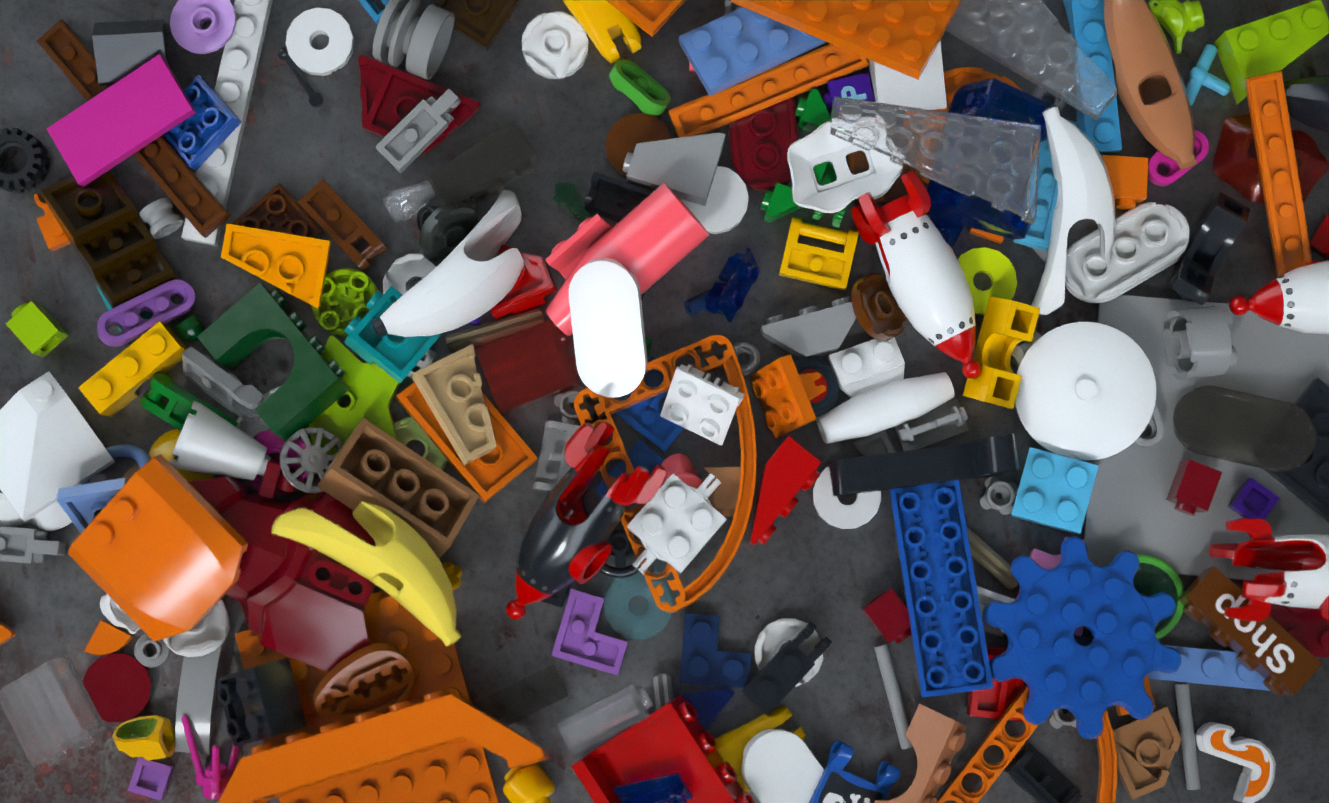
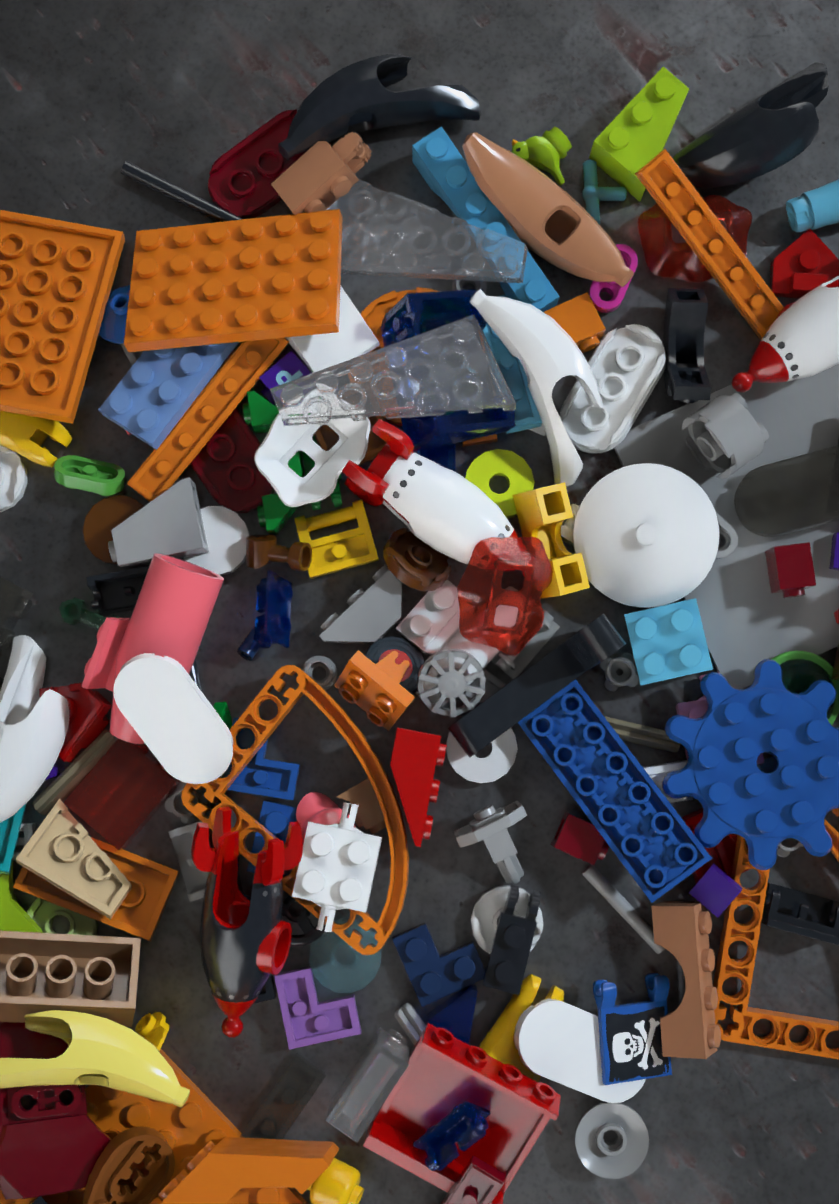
camera: 30 degrees left, 0 degrees up
white hinge [660,364,745,446] -> none
none -> reddish brown leg [246,535,312,571]
none -> light grey wheel [417,649,486,717]
none -> light grey piece [453,801,527,884]
none -> clear red piece [457,537,553,656]
none -> dark purple tile [689,864,743,918]

